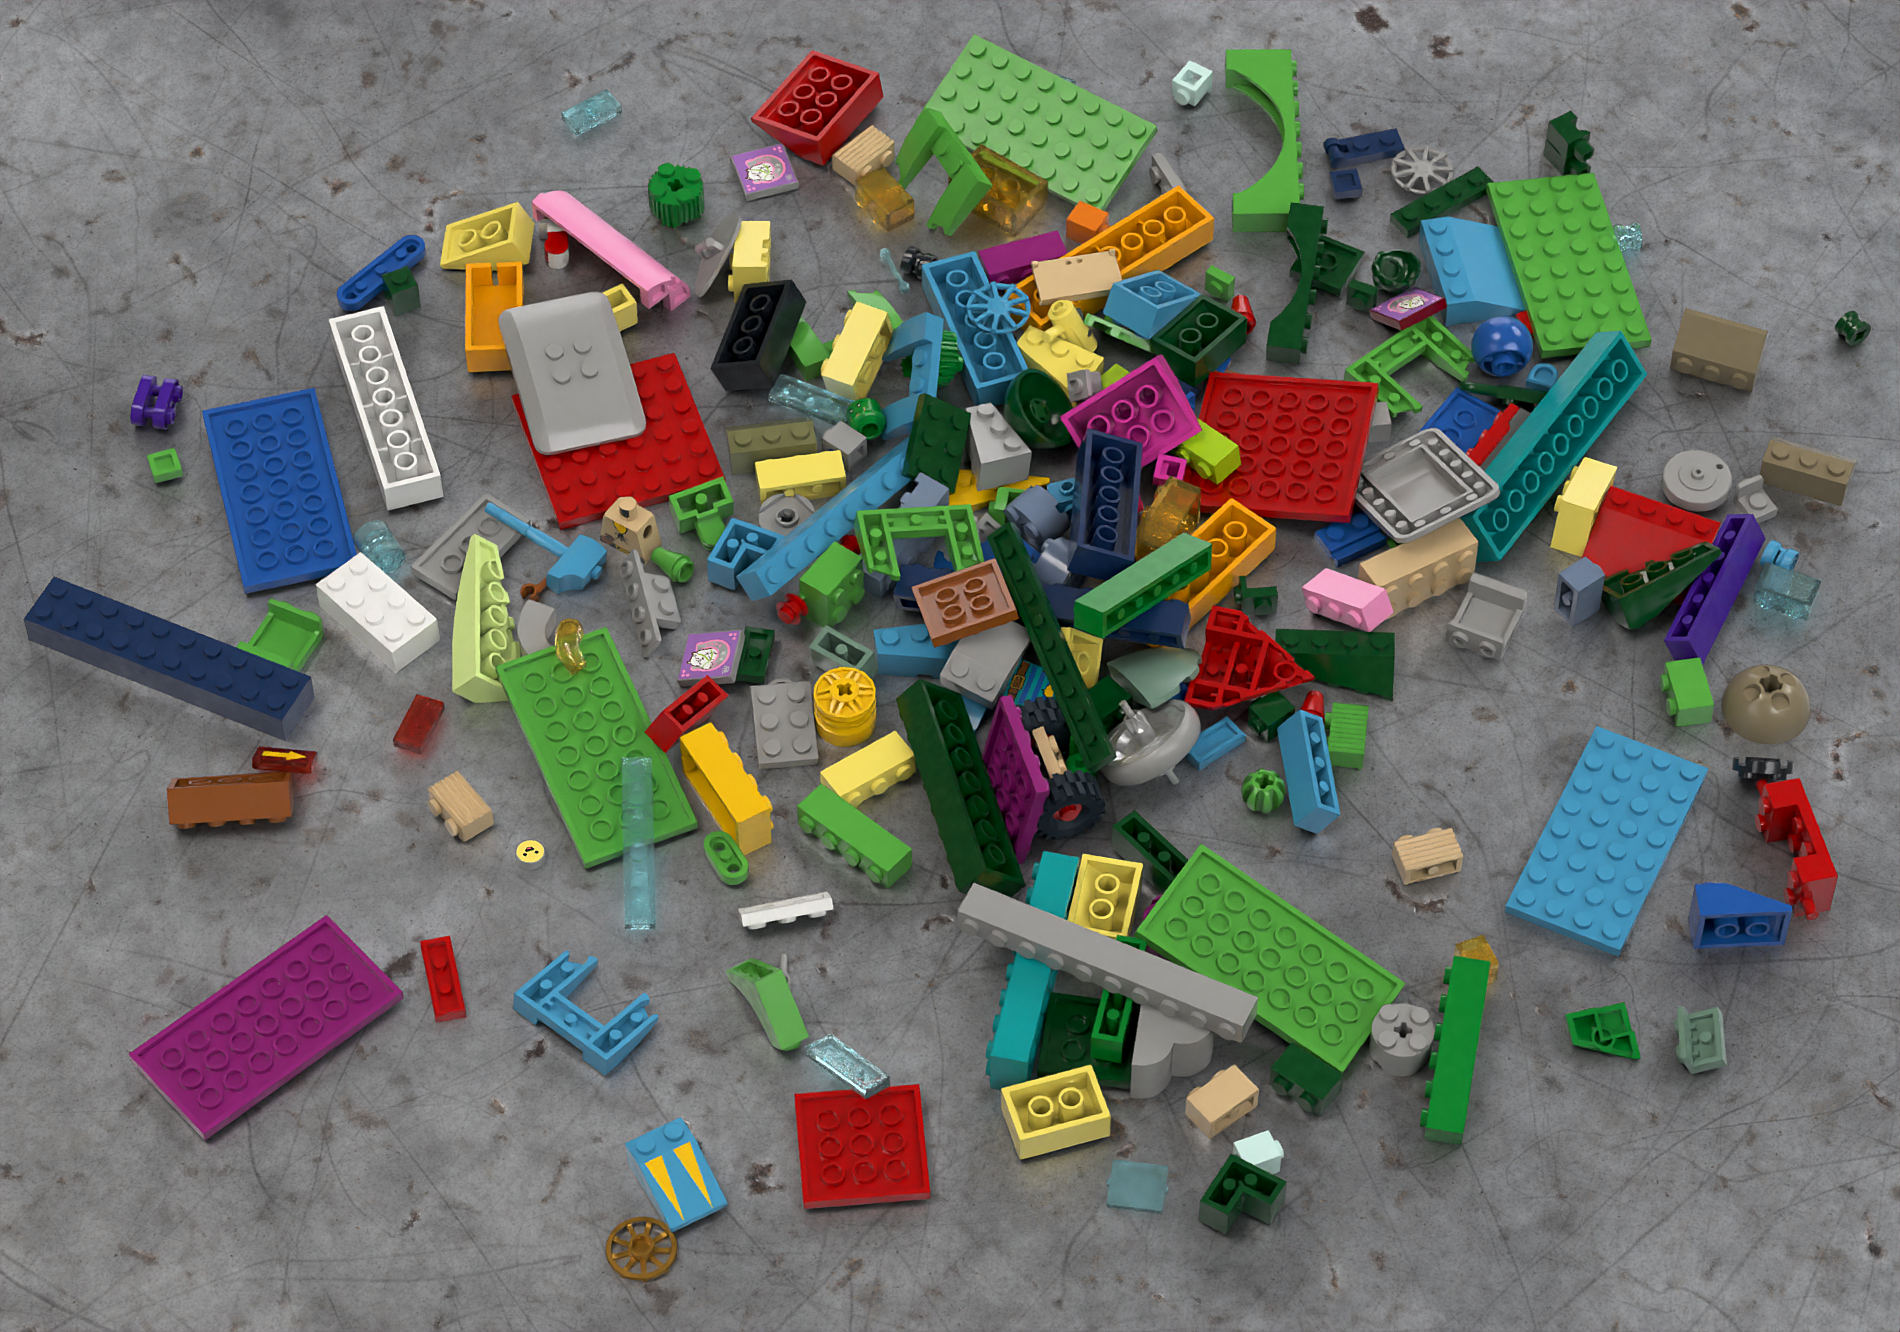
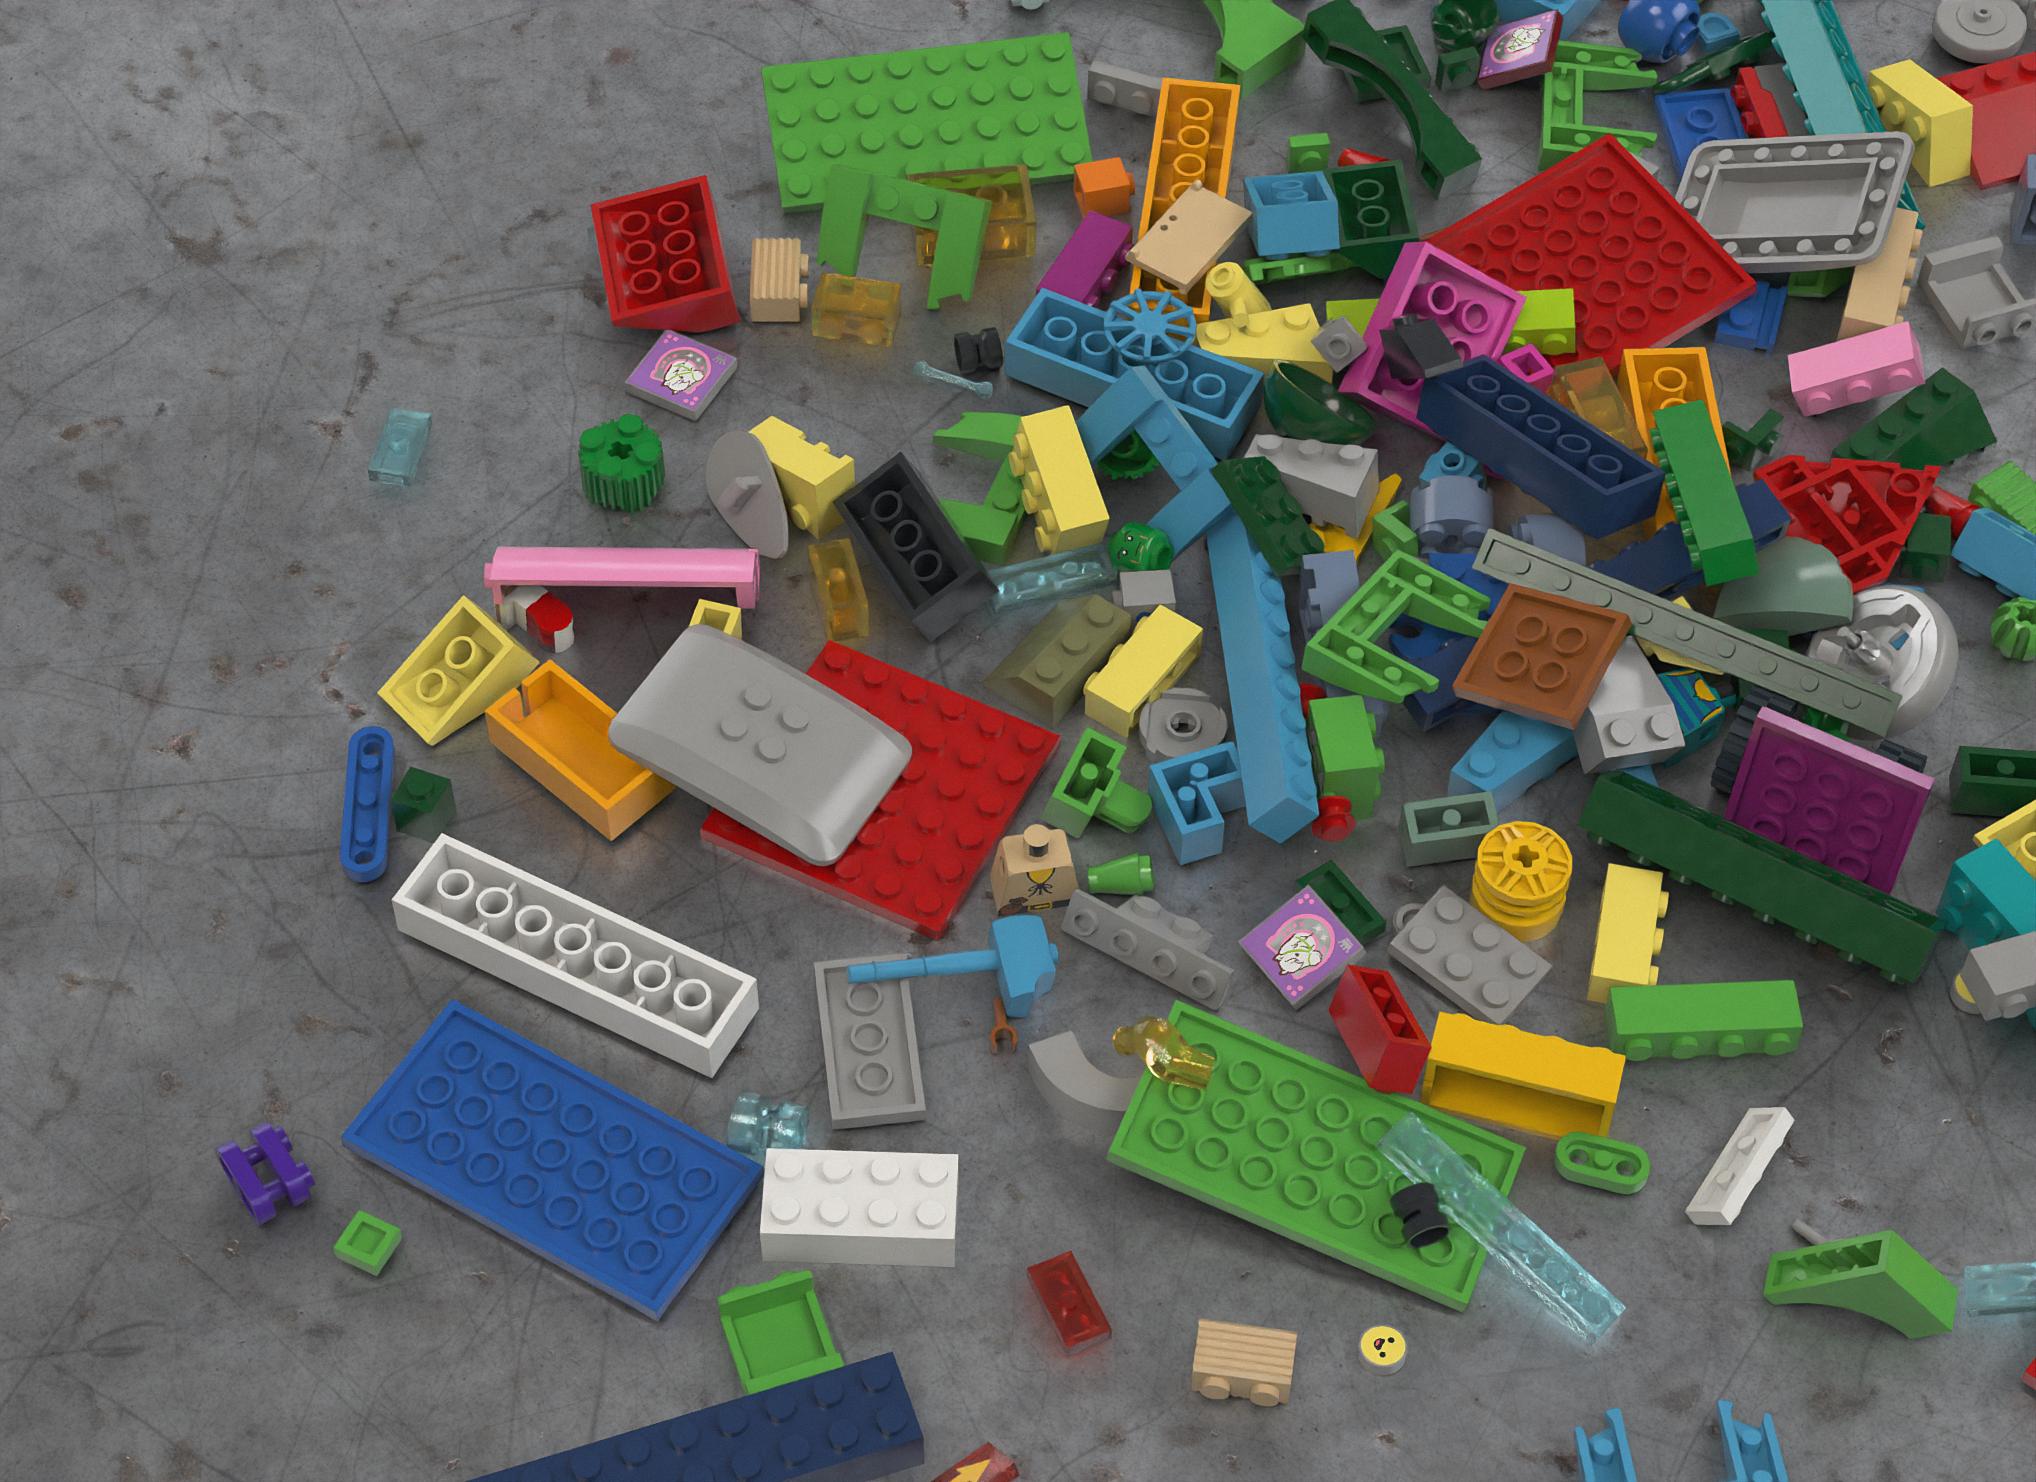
camera: 45 degrees left, 0 degrees up
yellowish green wedge [452,534,521,703] -> none
none -> clear yellow brick [807,538,869,642]
none -> black slope [1379,313,1463,379]
none -> black wheel [1389,1182,1452,1249]

